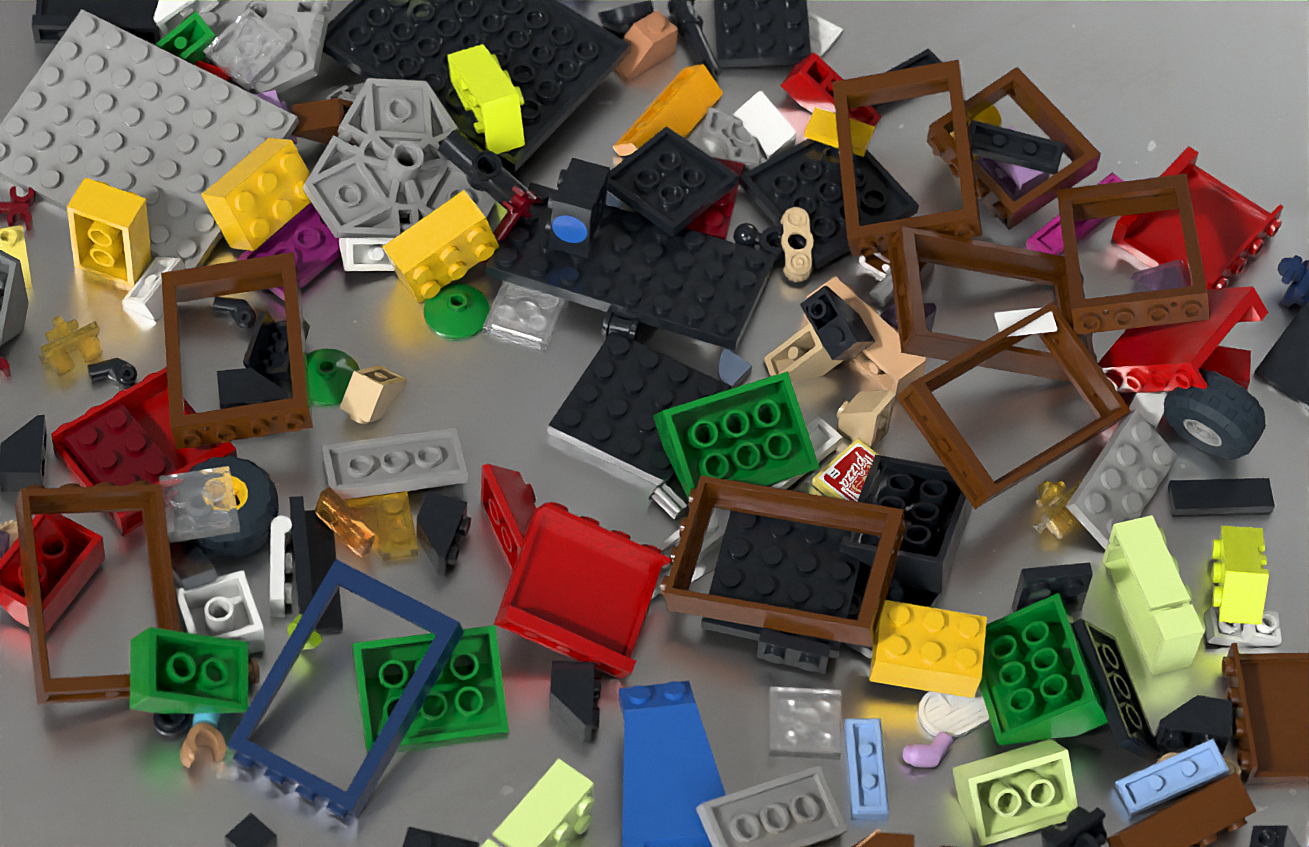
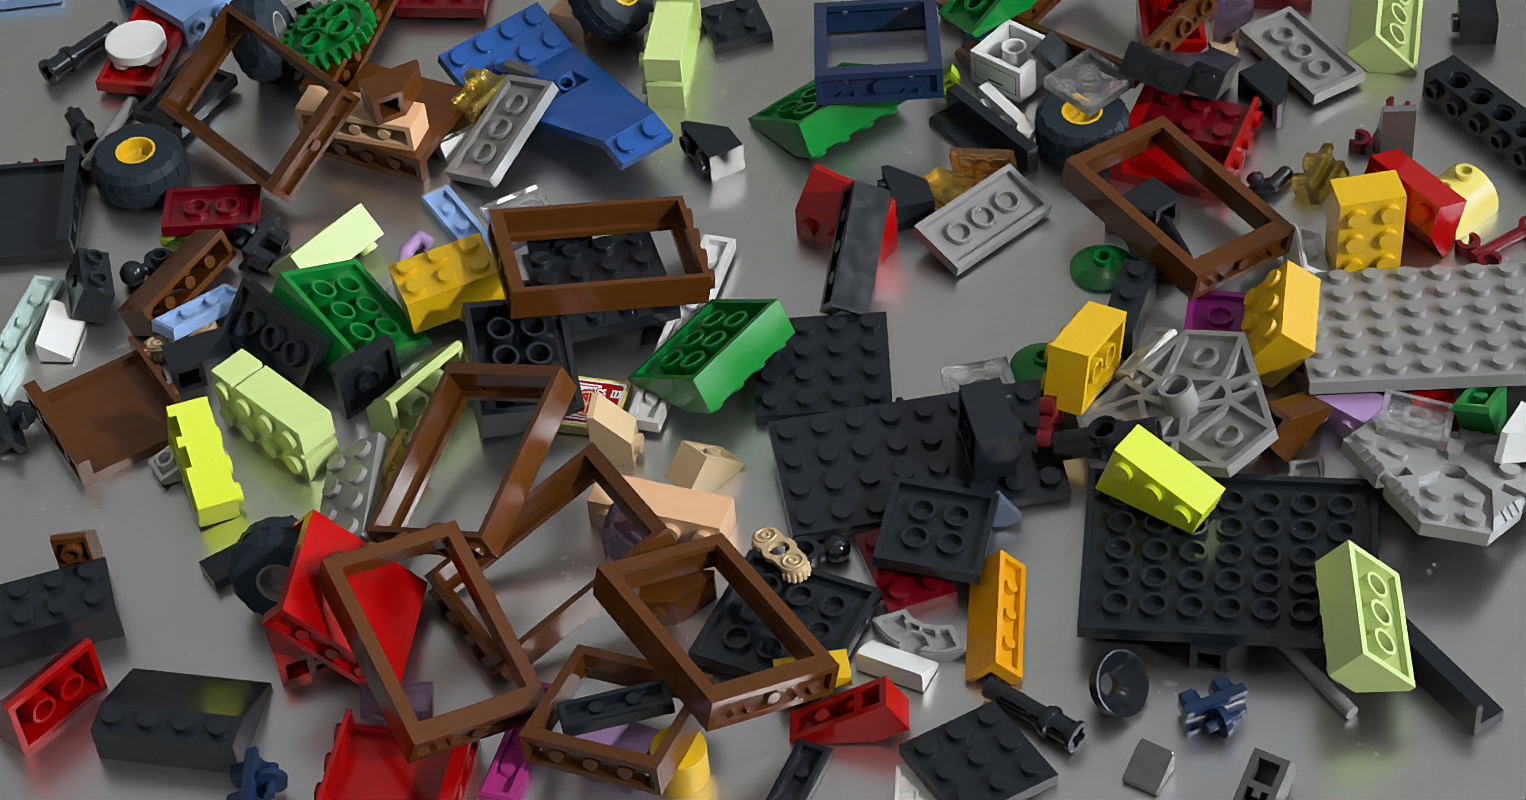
camera: 160 degrees right, 10 degrees down
tan slope [340,365,408,424] -> none
red panel [494,502,671,679] -> none
nougat slope [614,10,678,82] -> none
sand blue tile [718,348,752,390] -> none
black slope [800,286,875,360] -> none
white sticker [994,308,1058,337] -> none
none -> yellowish green slope [366,340,466,449]
none -> black panel [820,180,891,315]
none -> black brick [1107,258,1158,361]
none -> black arch [1118,41,1241,102]
none -> red slope [1364,149,1467,257]

